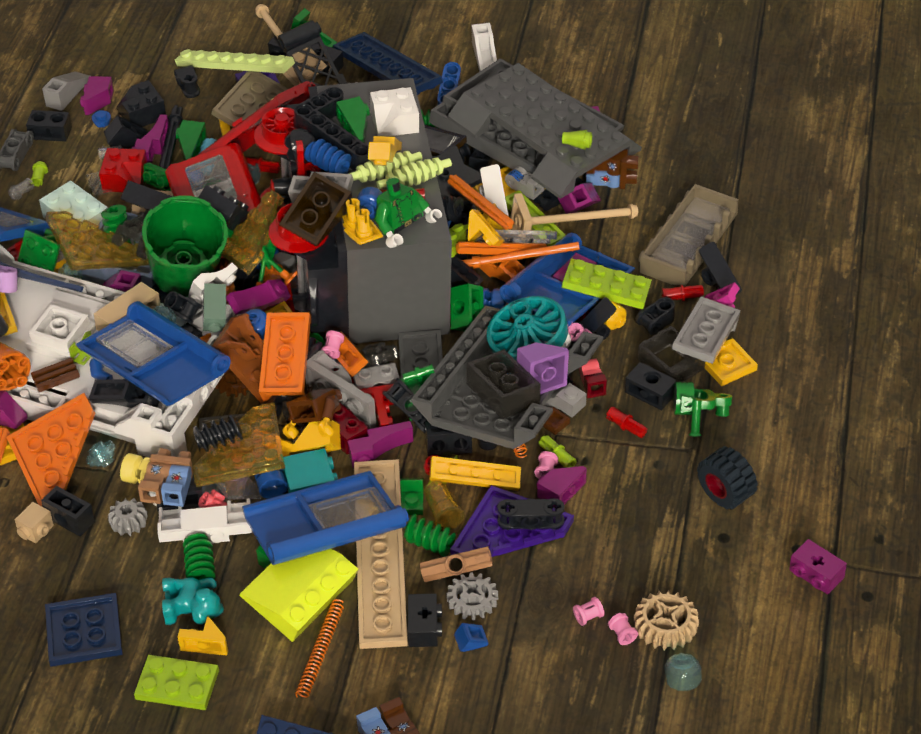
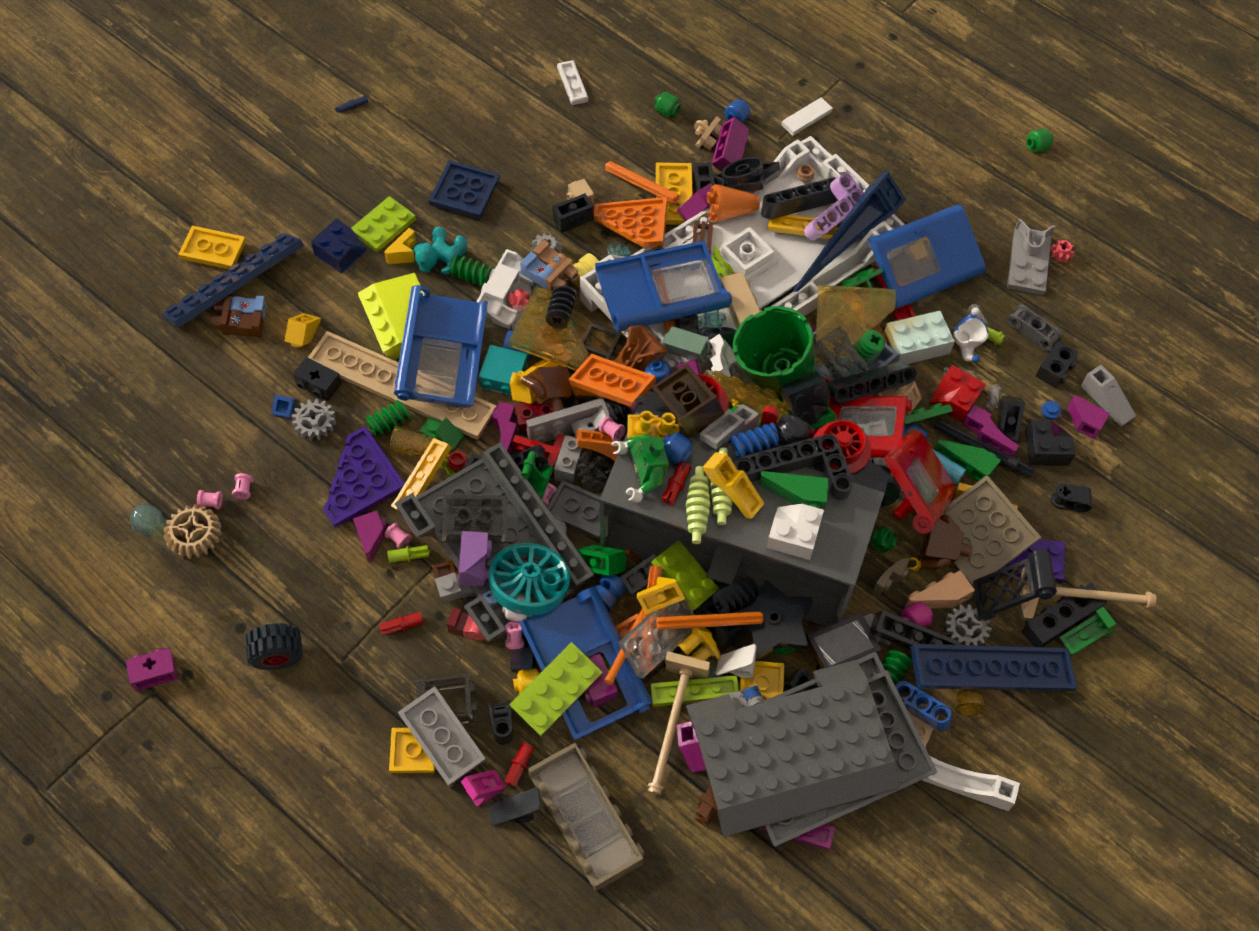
camera: 115 degrees right, 15 degrees up
yellowish green plate [175,49,295,73] -> none
orange piece [295,599,344,698] -> none
medium nougat piece [420,546,493,582] -> none
black piece [497,498,565,530] -> none
lime cone [562,130,592,150] -> none
black brick [625,362,677,411] -> none
green piece [673,382,732,437] -> none
none -> yellow slope [285,313,321,348]
none -> clear blue slope [311,218,367,274]
none -> white piece [953,308,989,363]

